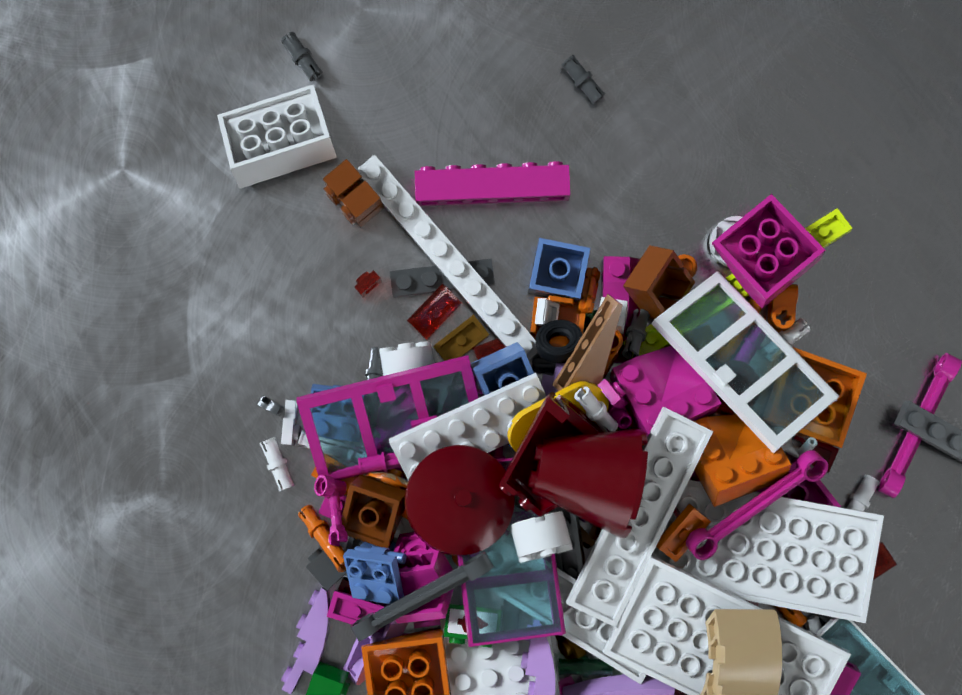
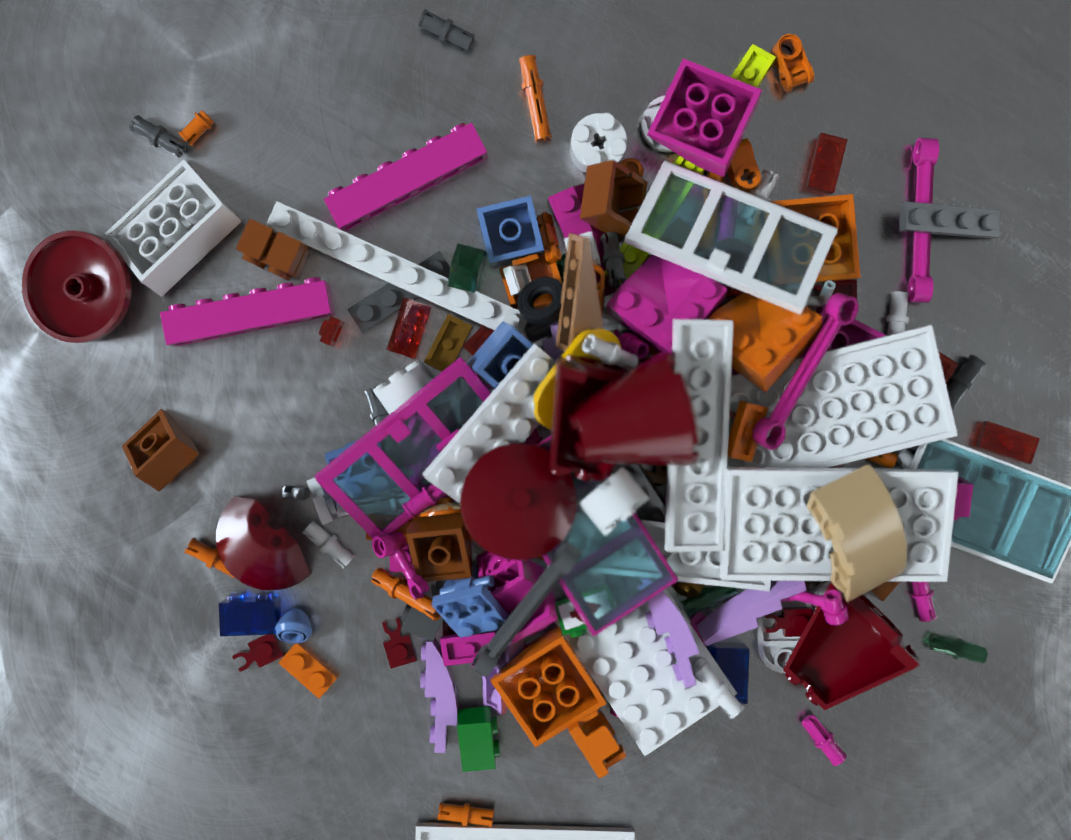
camera: 25 degrees left, 5 degrees up
dark pink plate [597,379,628,410] -> none
none -> dark red dish [21,231,132,343]
none -> dark orange slope [122,409,199,492]
none -> dark pink brick [160,277,335,347]
none -> orange pin [178,110,214,146]
none -> orange pin [184,537,234,579]
none -> dark red cone [216,496,311,590]
none -> clear blue brick [219,592,281,637]
none -> dark red plate [232,630,286,672]
none -> medium blue cone [274,609,312,644]
none -> orange plate [278,643,339,699]
none -> dark red plate [382,616,418,669]
none -> clear green slope [448,244,487,293]
none -> orange pin [519,55,552,142]
none -> white brick [570,113,627,172]
none -> orange piece [771,34,814,93]
none -> clear red plate [805,132,848,195]
none -> dark grey pin [947,354,986,409]
none -> clear red plate [975,421,1040,464]

